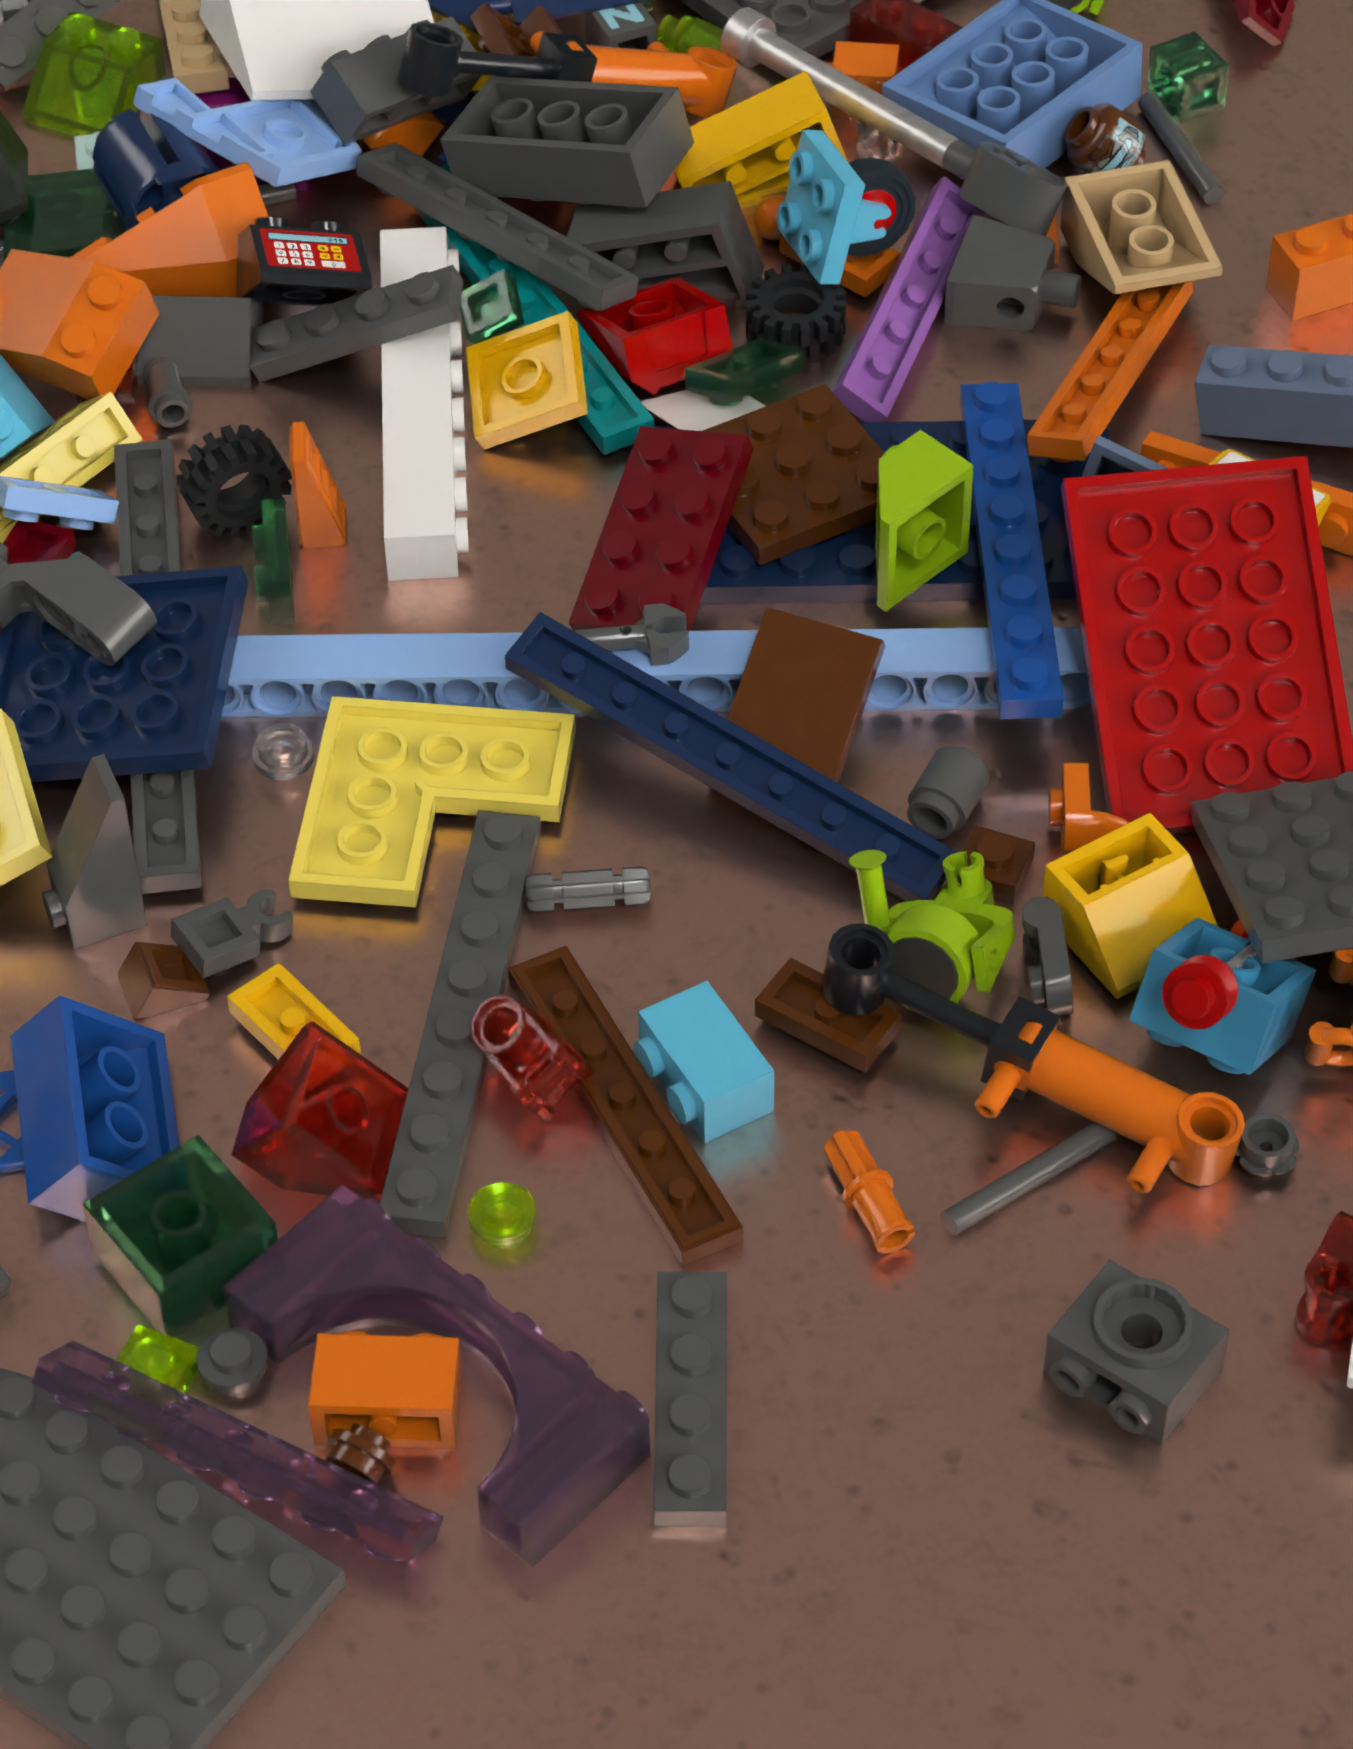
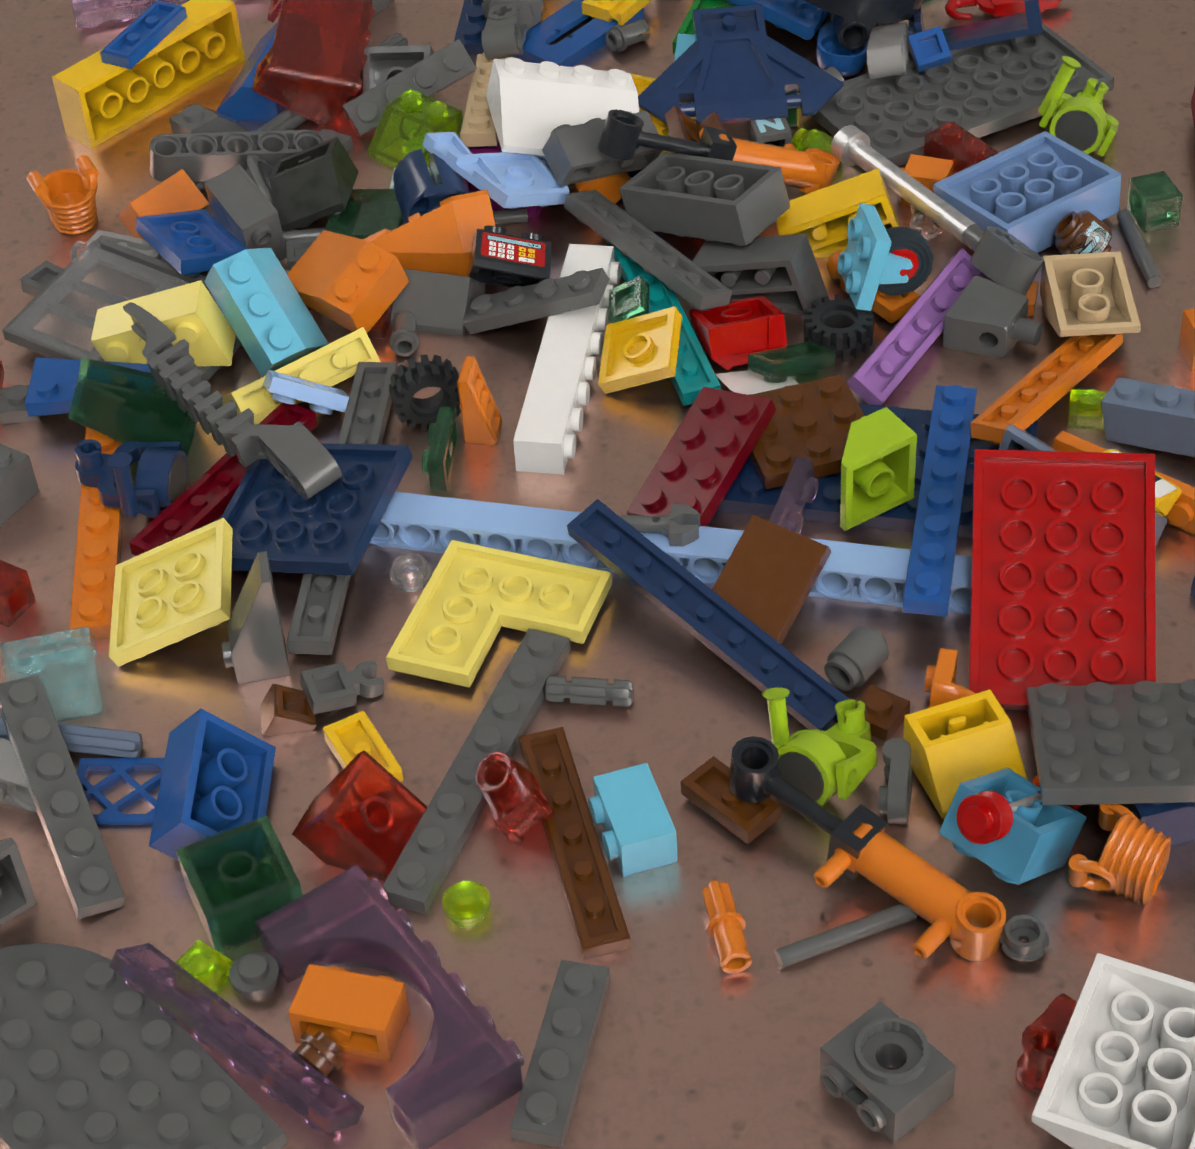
camera: 15 degrees right, 5 degrees down
none -> clear purple plate [769,456,819,534]
none -> clear neon green plate [1068,389,1108,430]

